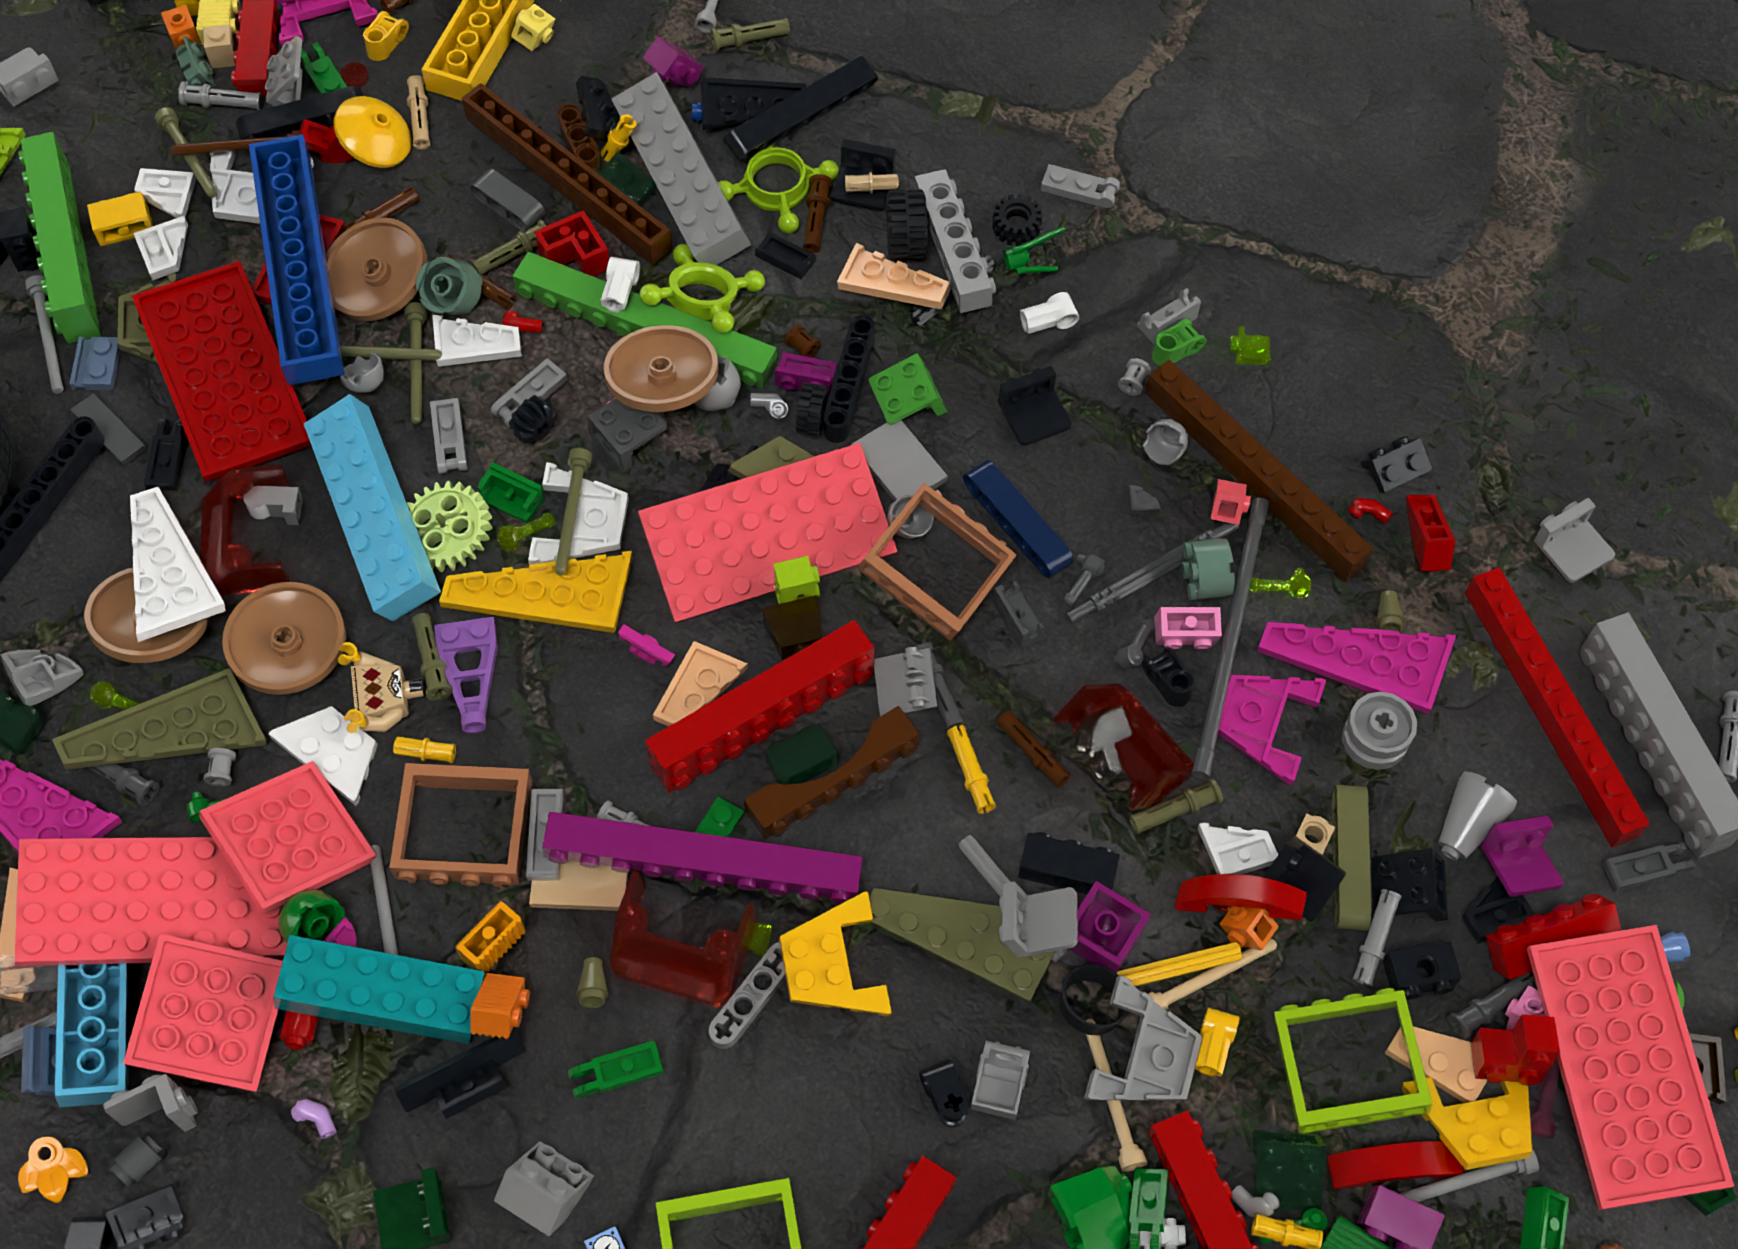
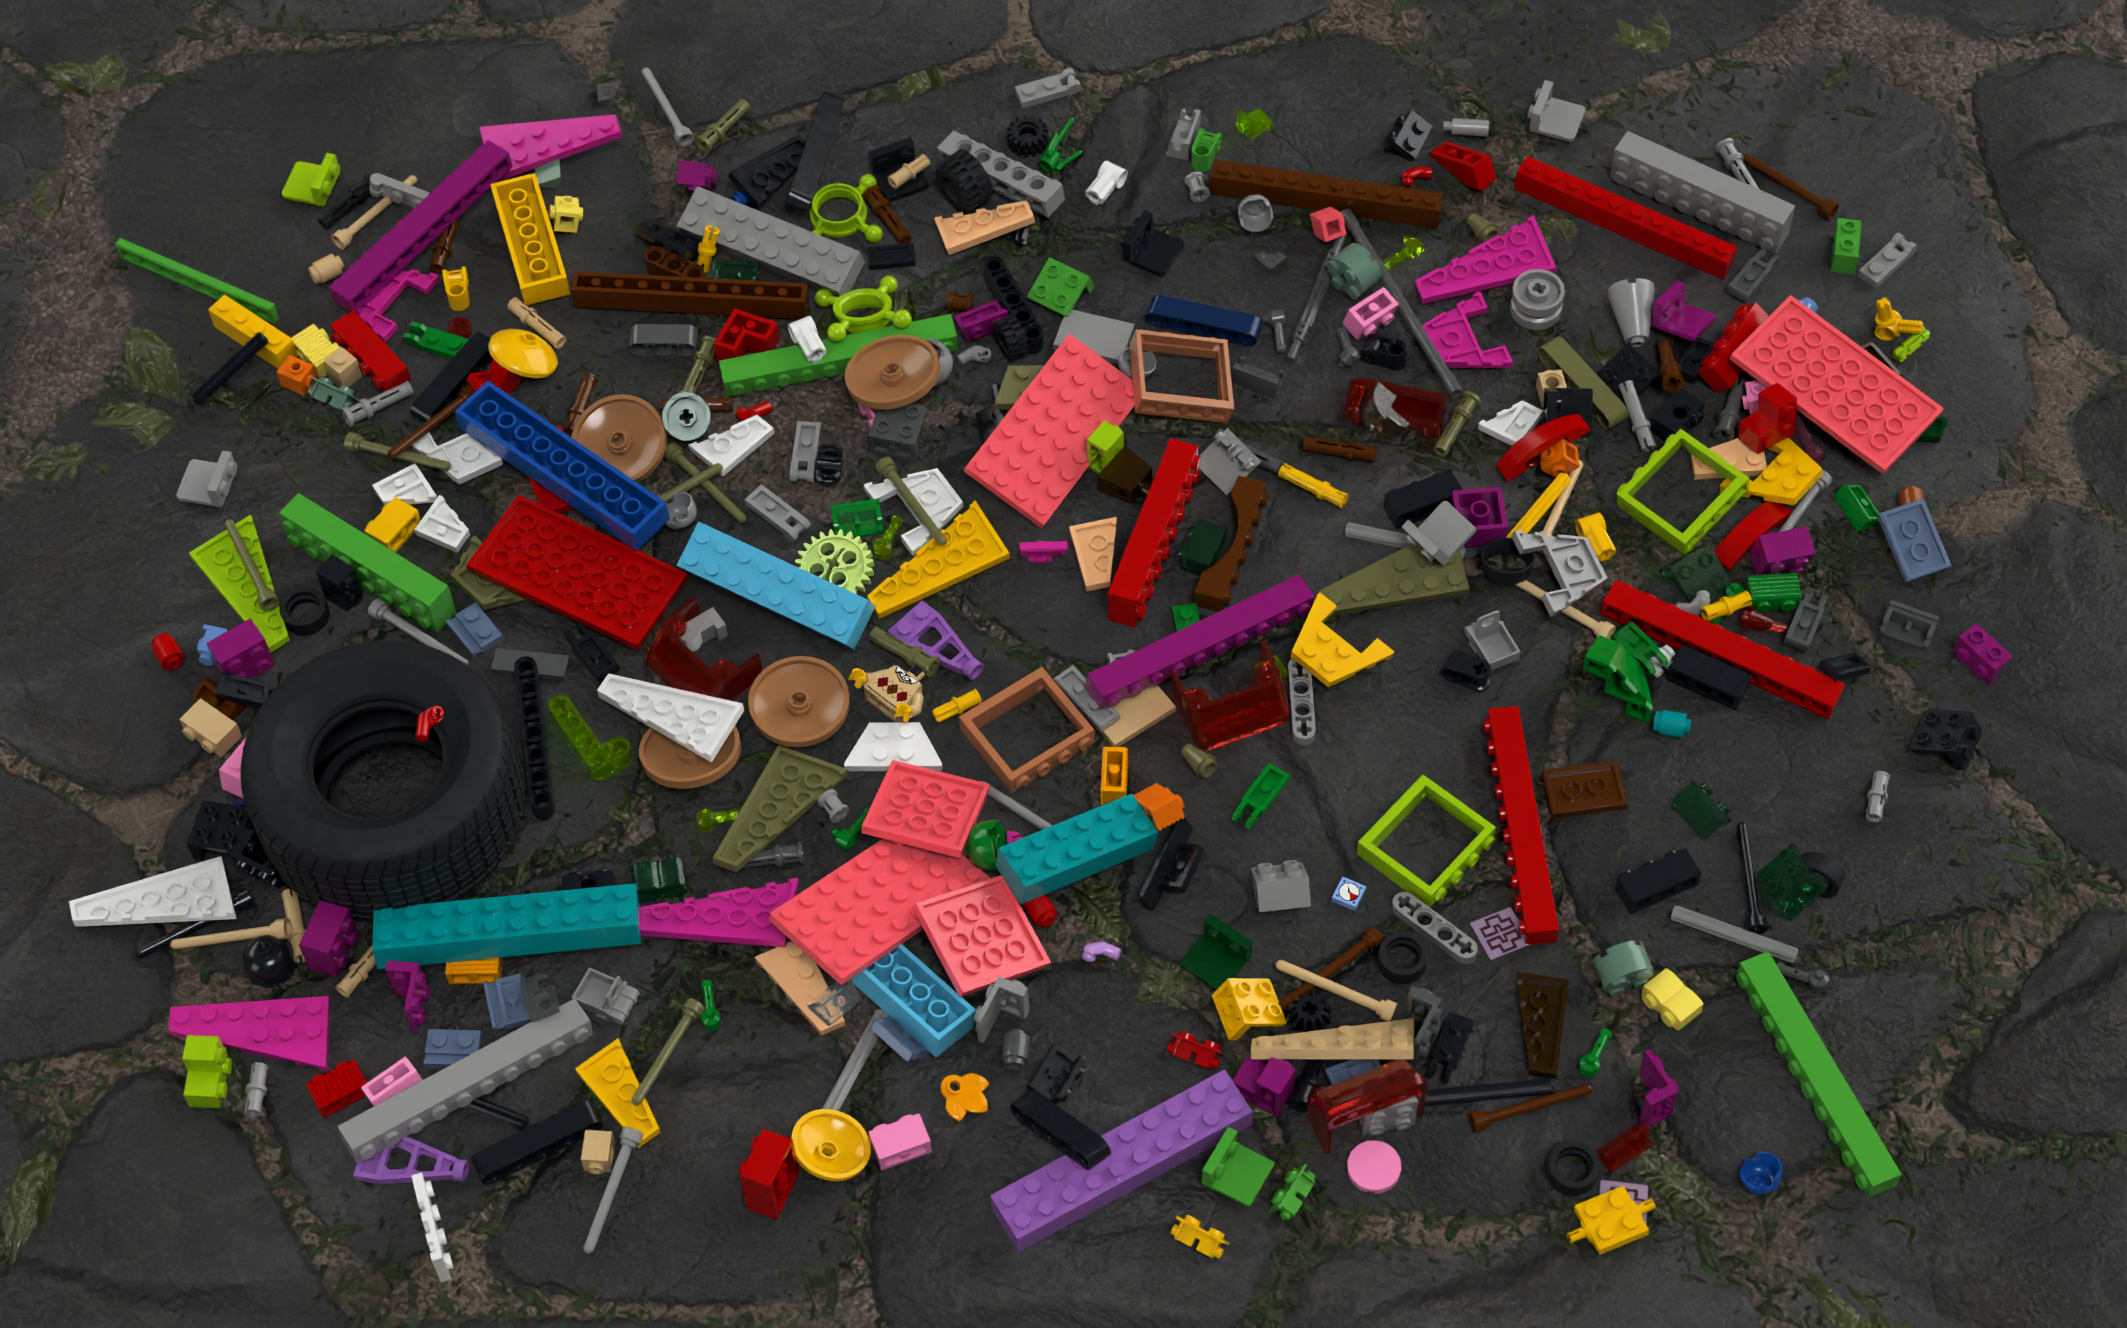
camera: 35 degrees left, 5 degrees down
light grey brick [0,649,83,708] -> none
light grey bracket [265,36,303,106] -> none
none -> clear neon green beam [548,695,633,781]
none -> light grey cylinder [1443,118,1489,137]
none -> reddish brown pin [1656,338,1684,392]

